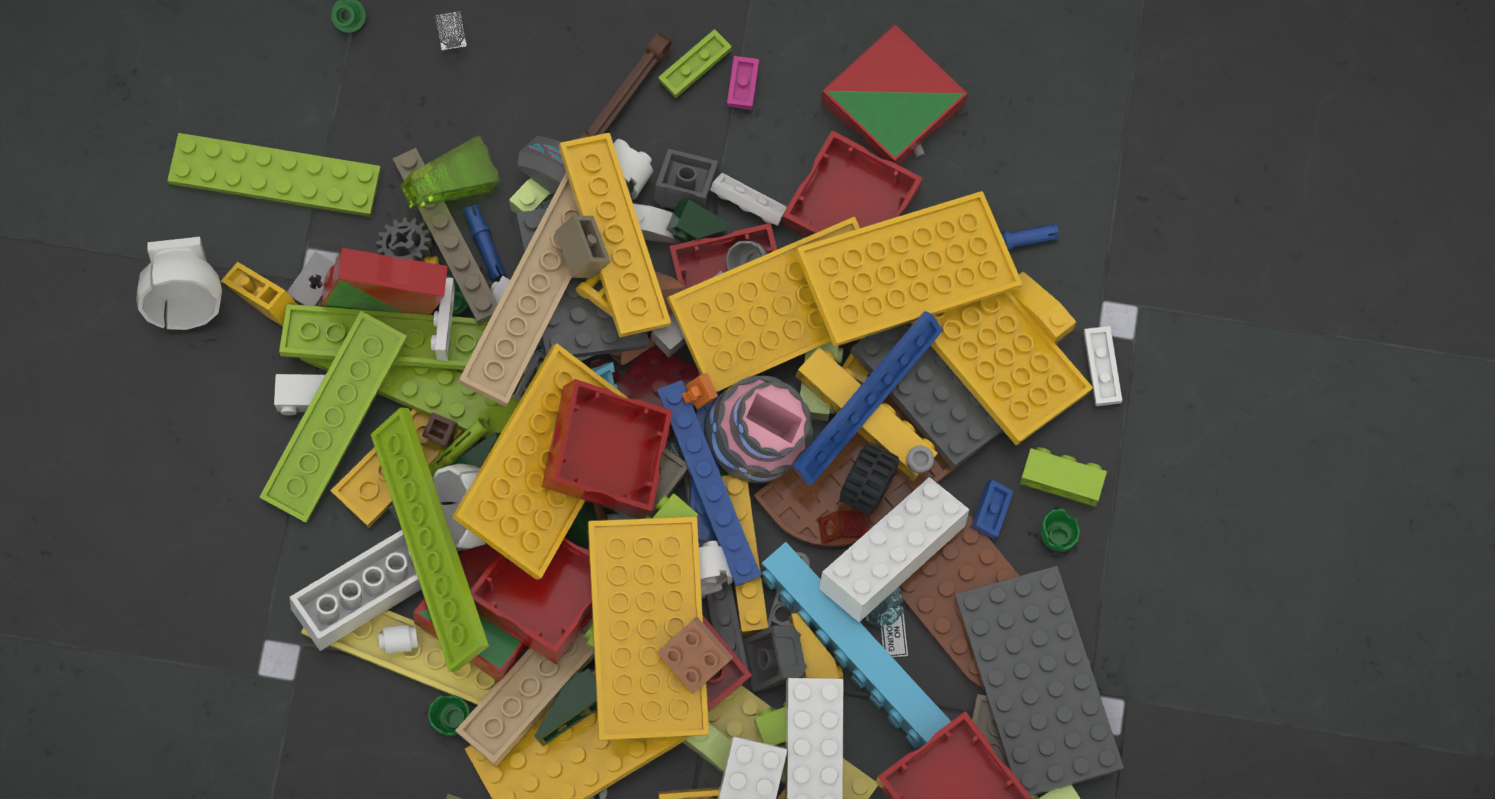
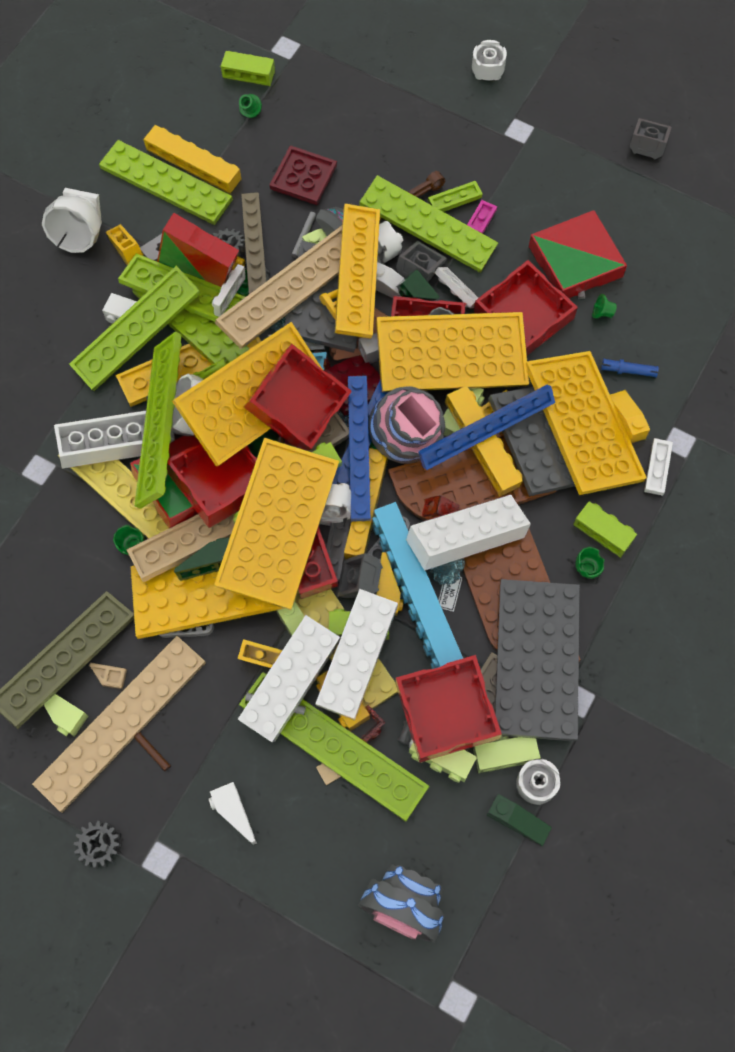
camera: 25 degrees right, 5 degrees down
white brick [378,624,418,654] -> none
clear neon green slope [401,136,500,208] -> none
reddish brown brick [422,412,458,447] -> none
clear brick [435,11,467,50] -> none
blue pin [463,205,507,282] -> none
dark tan brick [555,215,611,278] -> none
nougat plate [657,617,733,693] -> none
orange tile [681,373,718,409] -> none
yellow plate [795,191,1022,347] -> none
black tyre [840,442,899,516] -> none
light grey tile [906,446,934,474] -> none
blue plate [971,480,1014,539] -> none
none -> yellow brick [143,125,241,194]
none -> dark red plate [269,145,337,205]
none -> light grey bar [291,212,316,258]
none -> lime plate [359,175,498,273]
none -> green piece [592,294,617,319]

